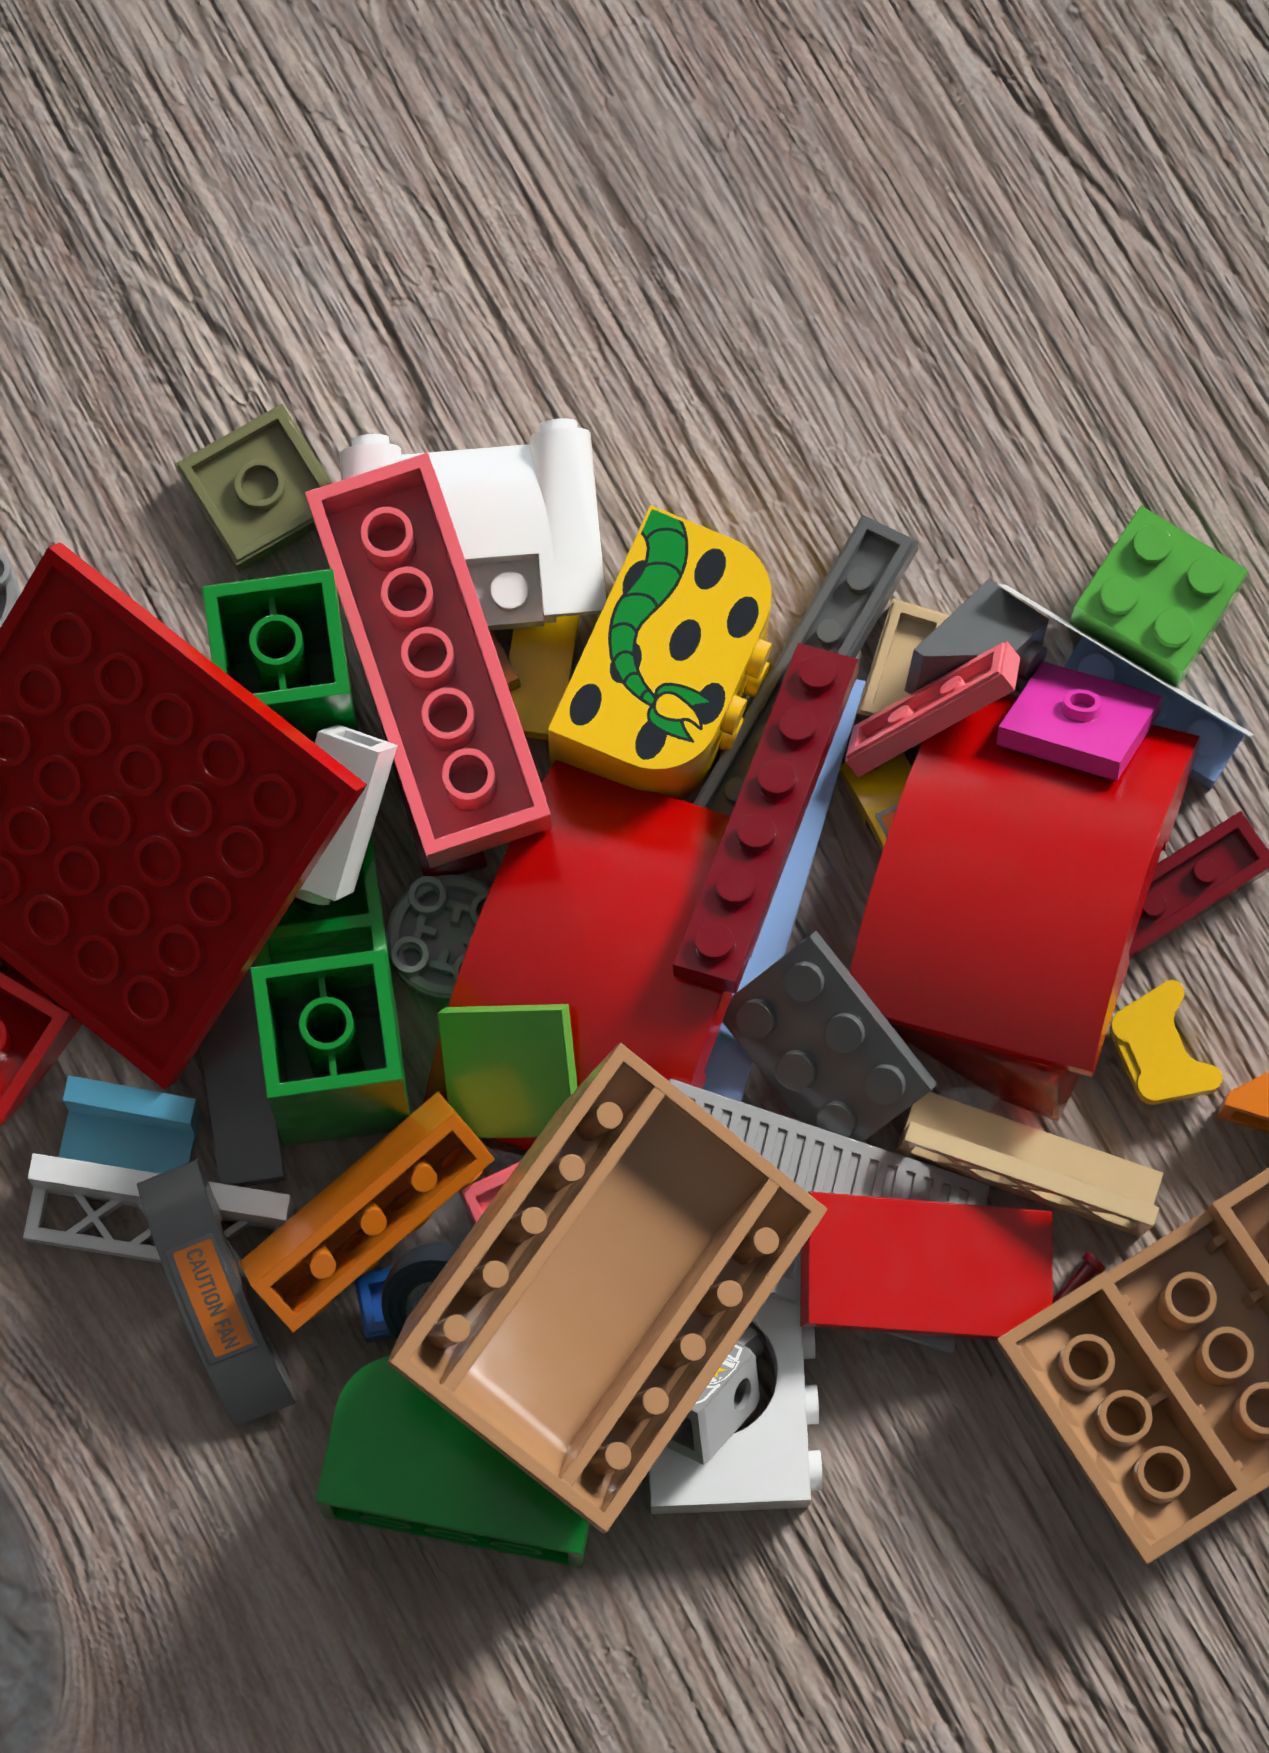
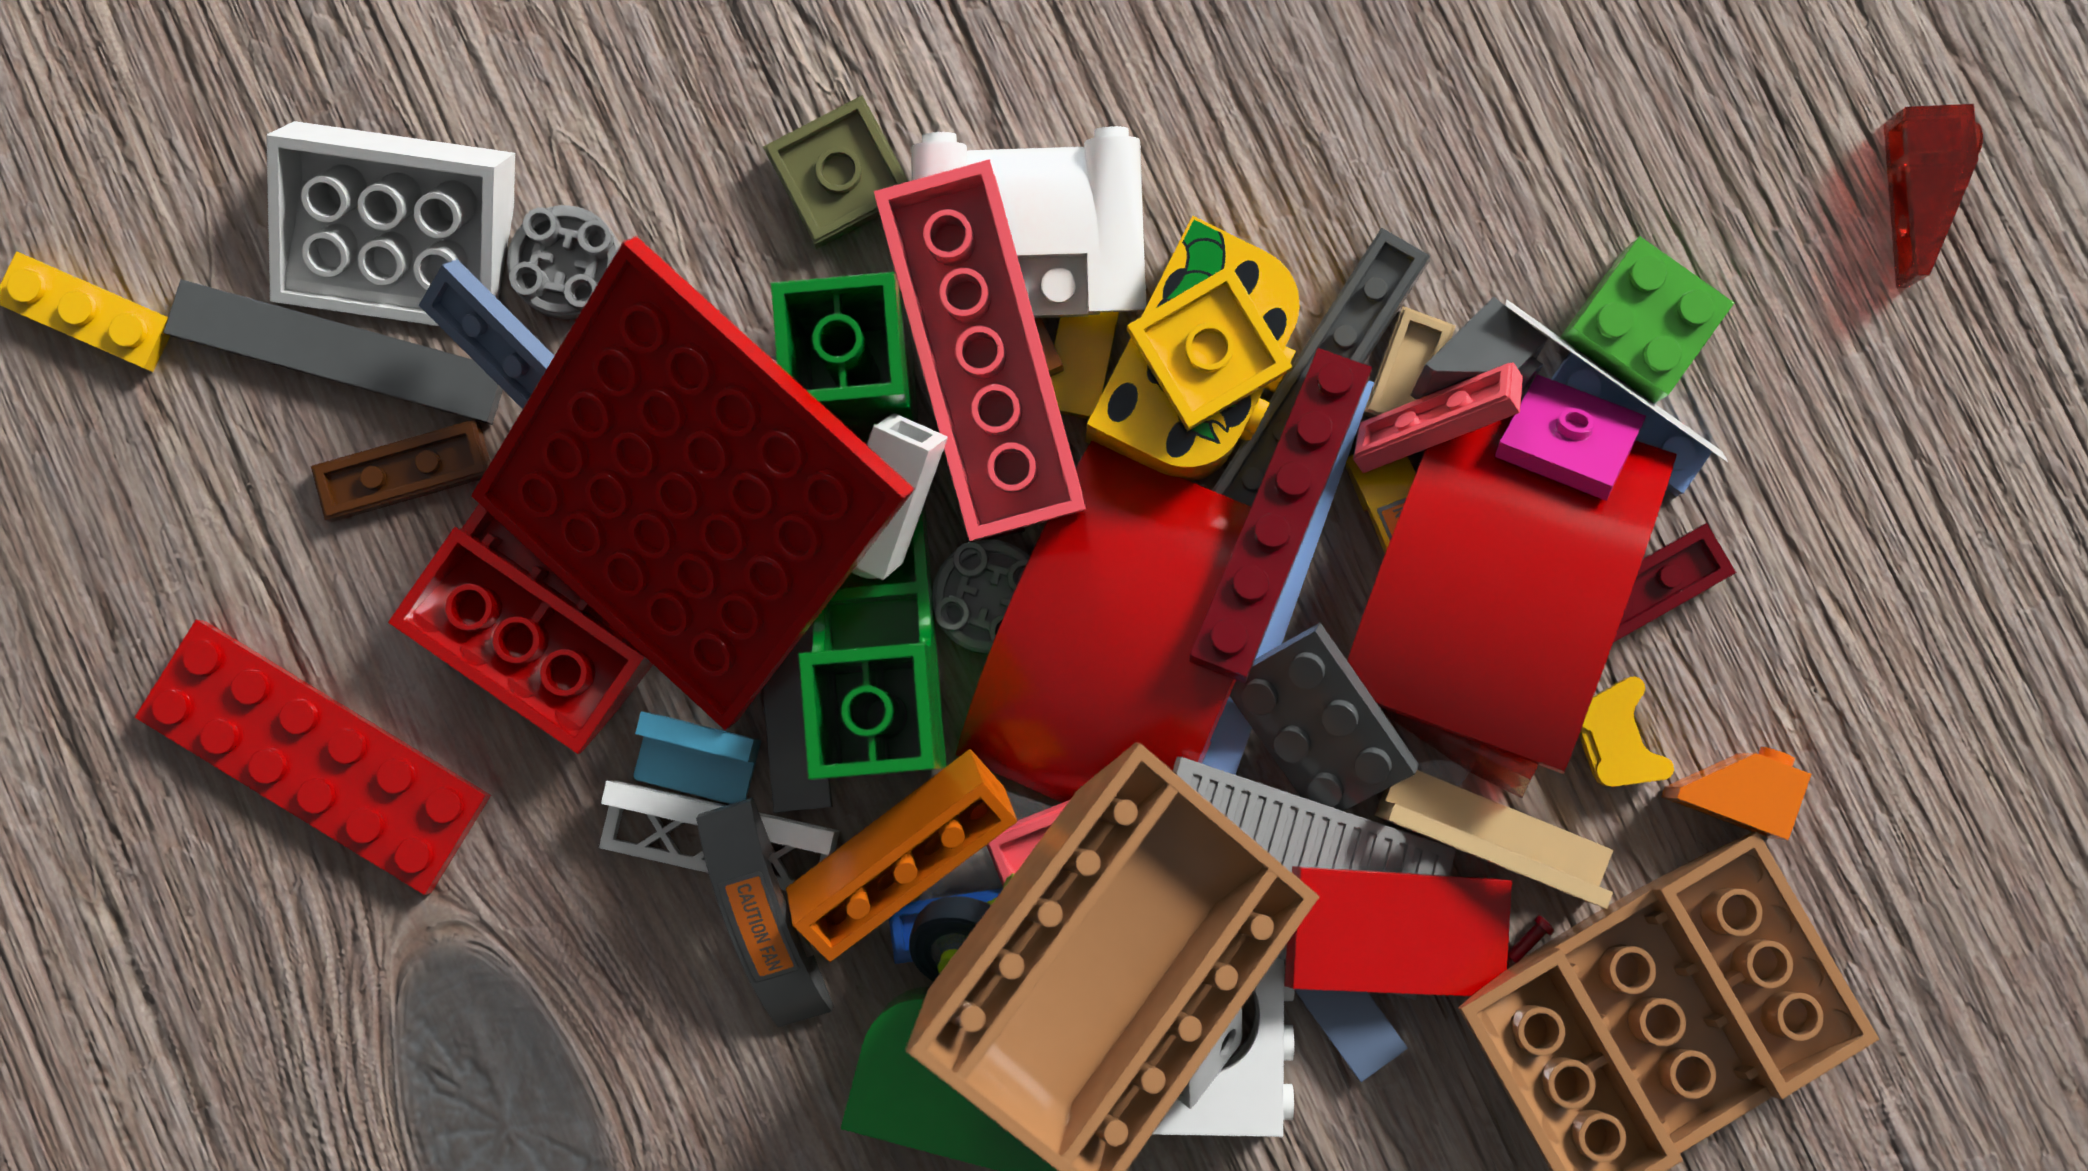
camera: 10 degrees right, 10 degrees up
bright green tile [438,1004,578,1138] -> none
none -> yellow plate [1127,265,1292,431]
none -> sand blue tile [1294,989,1408,1082]

